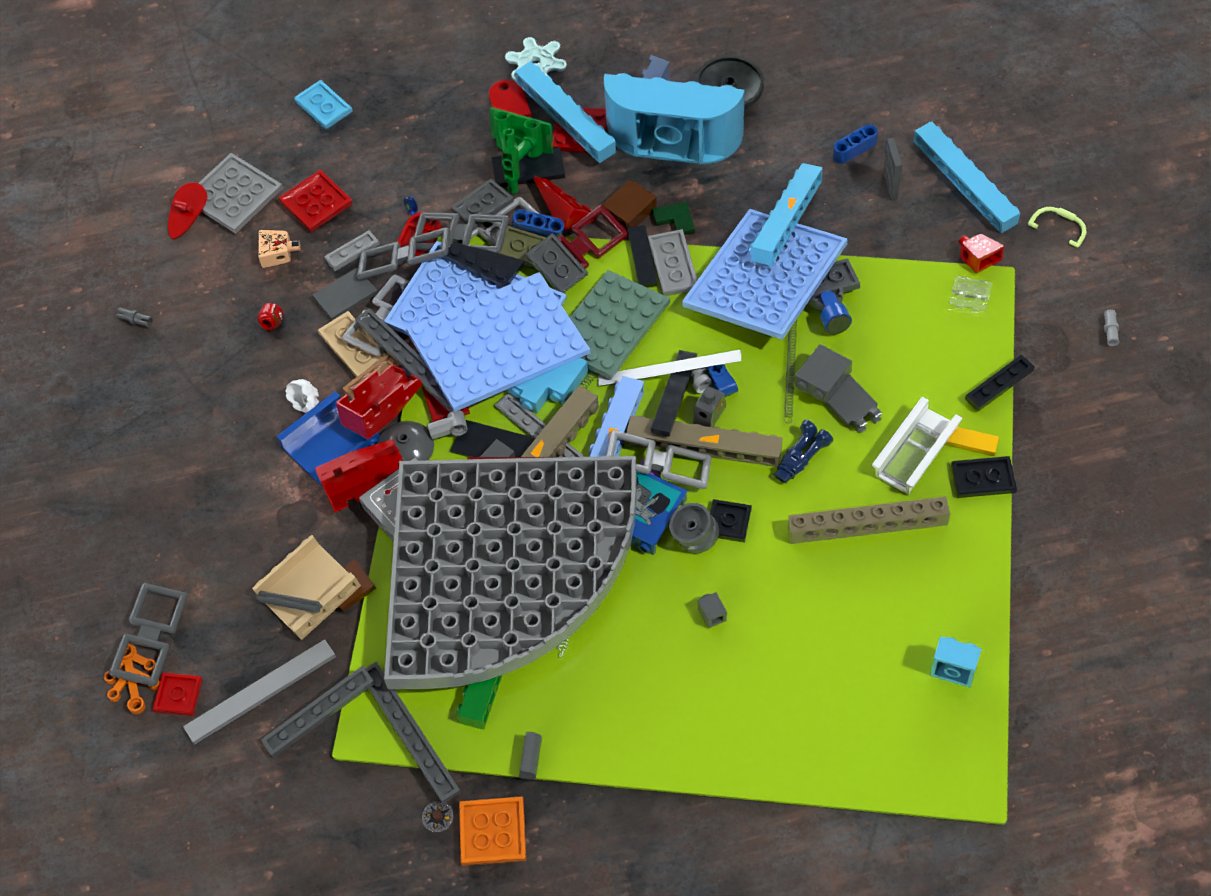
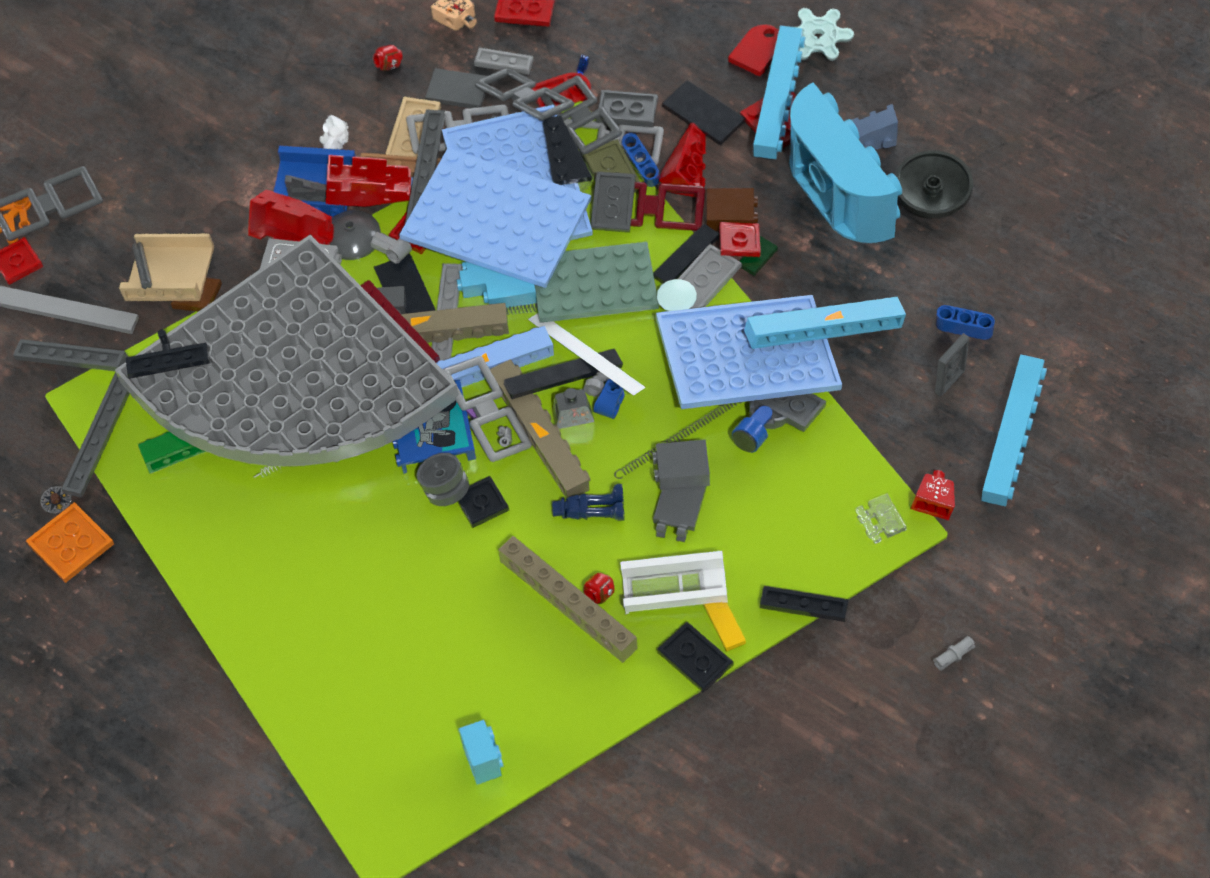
camera: 50 degrees right, 0 degrees up
green plate [489,107,553,194] -> none
dark grey brick [519,732,542,779] -> none
dark grey brick [698,592,727,629] -> none
yellowish green piece [1028,207,1087,248] -> none
none -> black plate [126,329,210,379]
none -> dark grey wing [285,175,327,202]
none -> light grey arm [497,426,512,447]
none -> red head [583,573,615,604]
none -> light aqua dish [657,279,697,311]
none -> tile [719,222,761,257]

